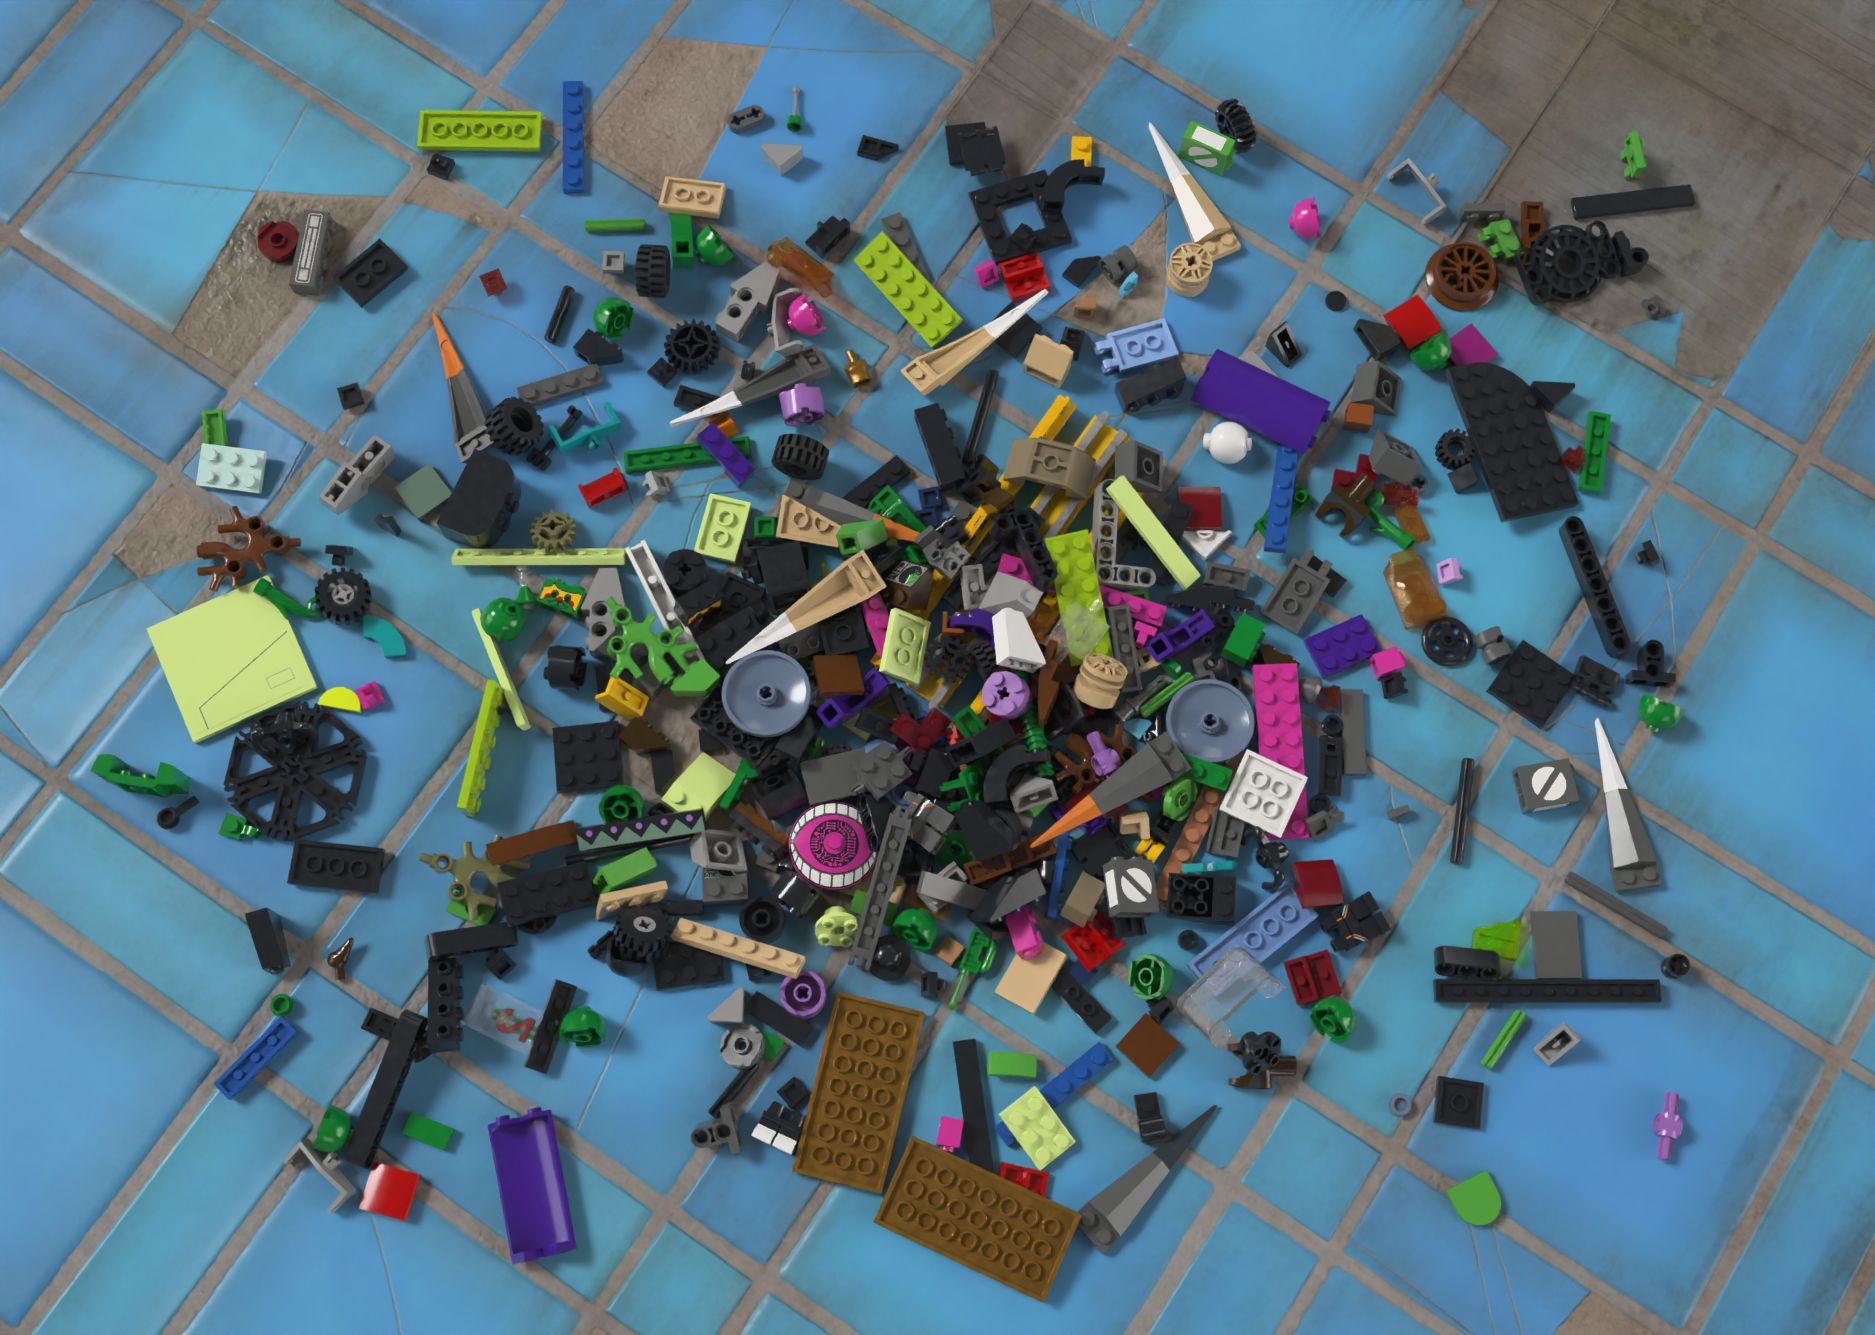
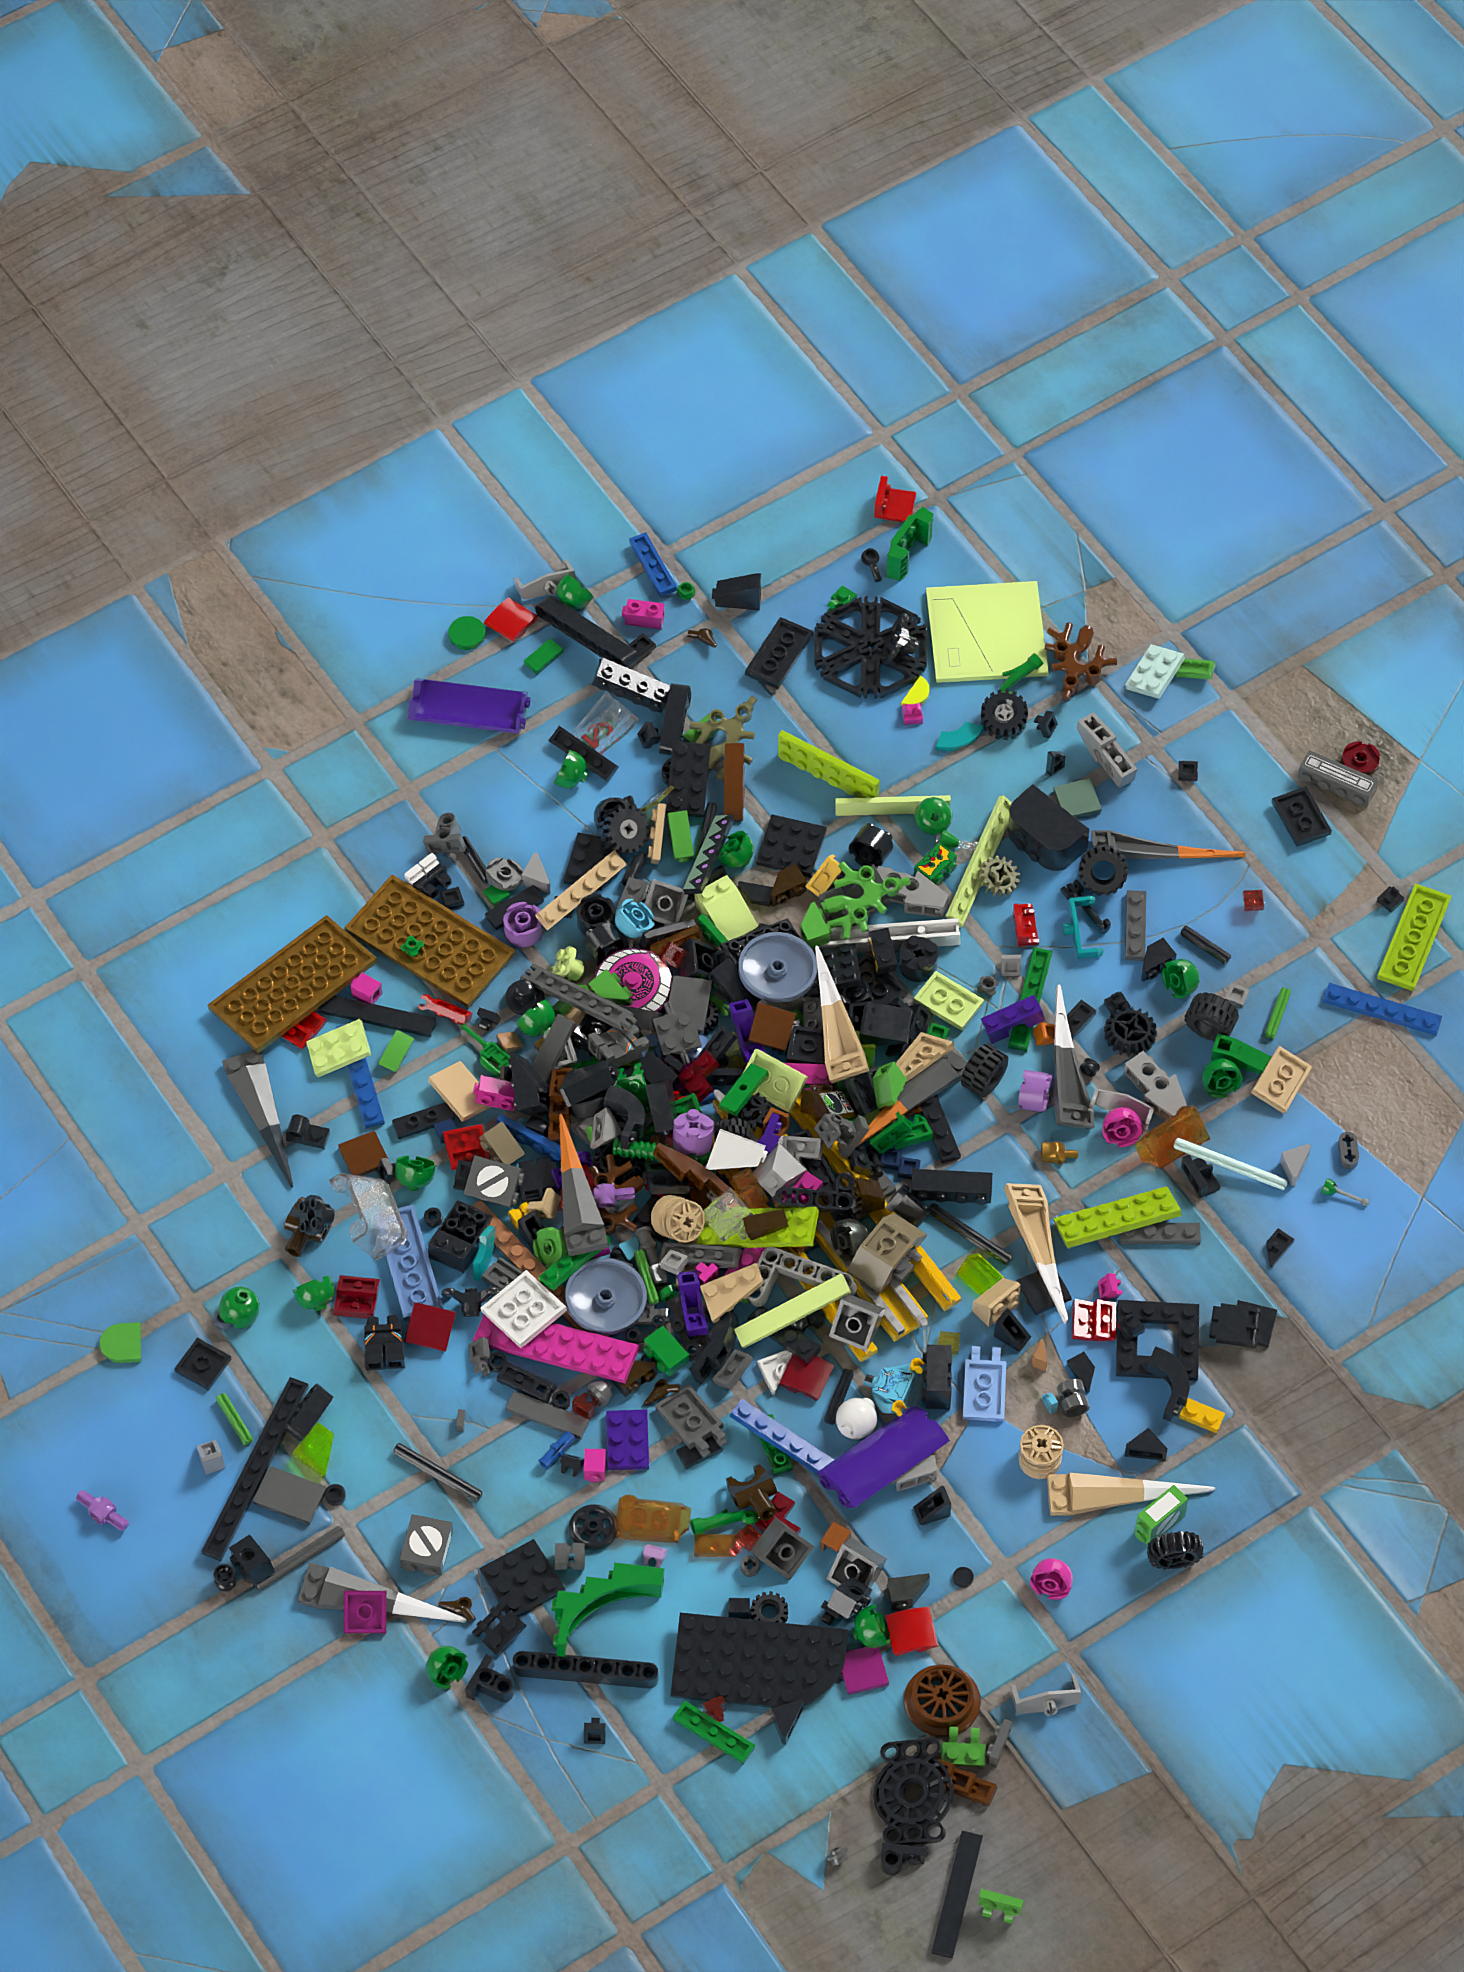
camera: 115 degrees right, 15 degrees down
none -> green cylinder [218,1286,260,1328]
none -> black brick [229,1534,275,1585]
none -> black tile [325,1484,346,1506]
none -> magenta tile [344,1590,387,1633]
none -> green plate [401,936,424,956]
none -> plate [418,994,473,1024]
none -> dark brown animal [439,1597,476,1624]
none -> green tile [448,616,486,650]
none -> blue pin [538,1431,576,1469]
none -> green arch [551,1562,664,1657]
none -> bright green slope [588,969,634,1005]
none -> medium azure cylinder [615,899,654,938]
none -> dark pink brick [622,599,665,629]
none -> clear yellow piece [640,785,674,814]
none -> dark brown animal [644,1379,681,1406]
none -> dark grey piece [650,1264,668,1284]
none -> clear red tile [659,941,686,968]
none -> light grey tile [660,1249,688,1275]
none -> tan wing [700,1263,764,1324]
none -> green tile [719,1063,769,1116]
none -> dark brown slope [743,1209,789,1241]
none -> black tile [820,1600,844,1626]
none -> black axle [825,1369,854,1425]
none -> black brick [827,1577,873,1619]
none -> pearl dark grey cylinder [830,1218,868,1260]
none -> medium azure torso [863,1358,924,1417]
none -> red bracket [874,476,916,522]
none -> clear yellow tile [939,1331,960,1354]
none -> clear neon green panel [956,1253,1006,1296]
none -> dark grey plate [977,976,999,996]
none -> black slope [1124,1428,1168,1461]
none -> light aqua axle [1174,1138,1288,1190]

